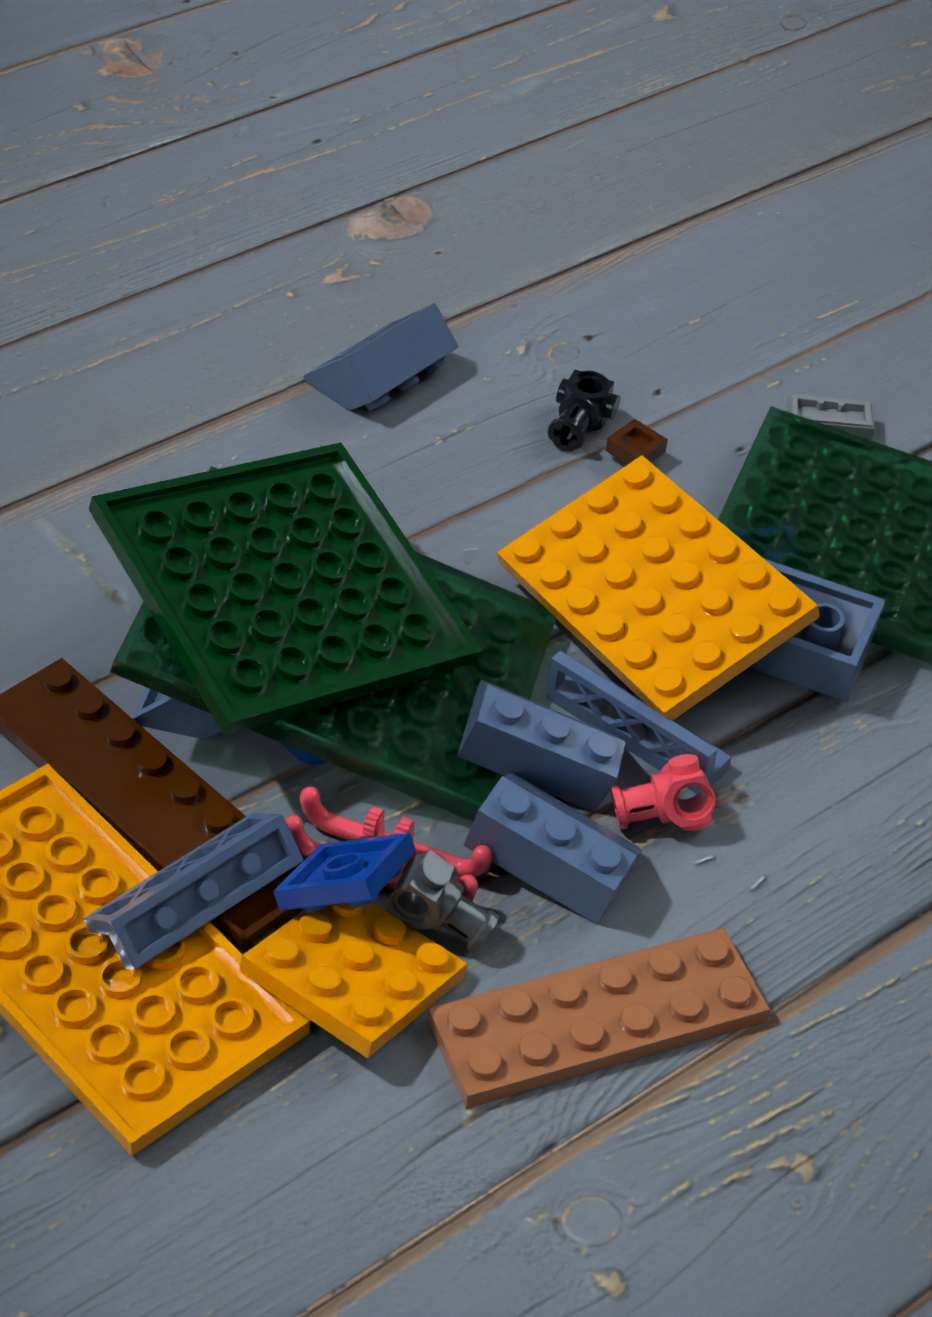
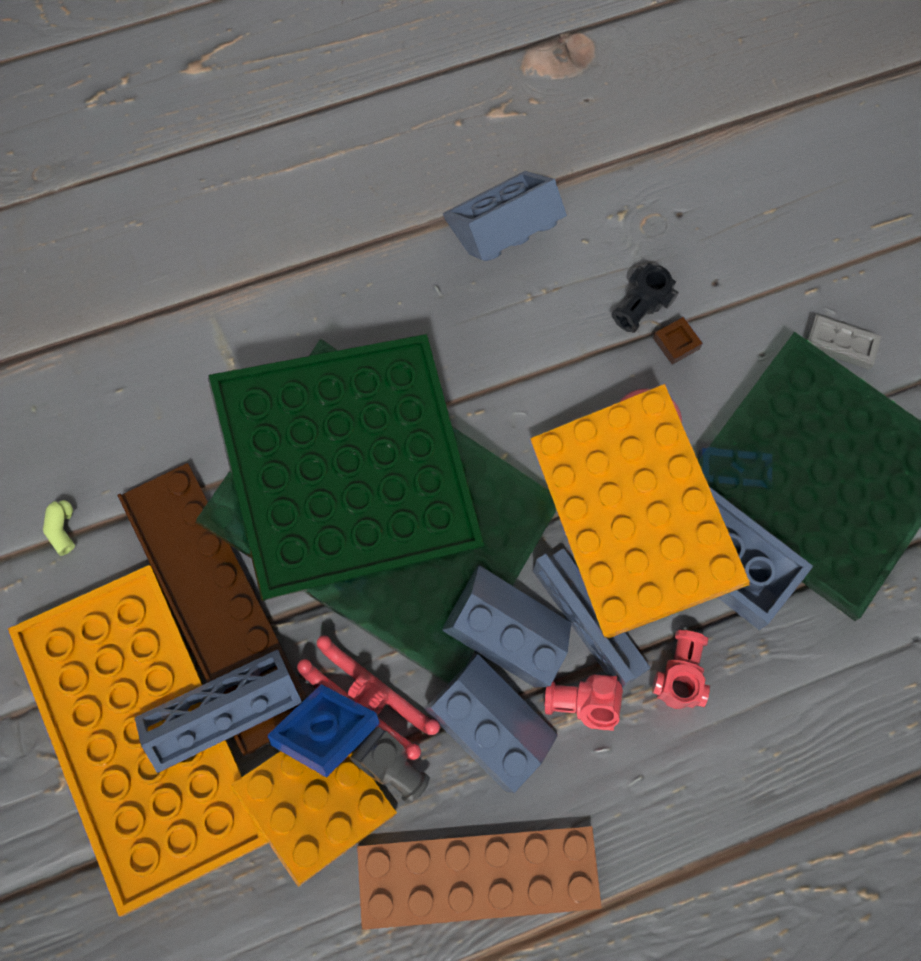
camera: 15 degrees right, 25 degrees up
none -> coral connector [652,630,710,709]

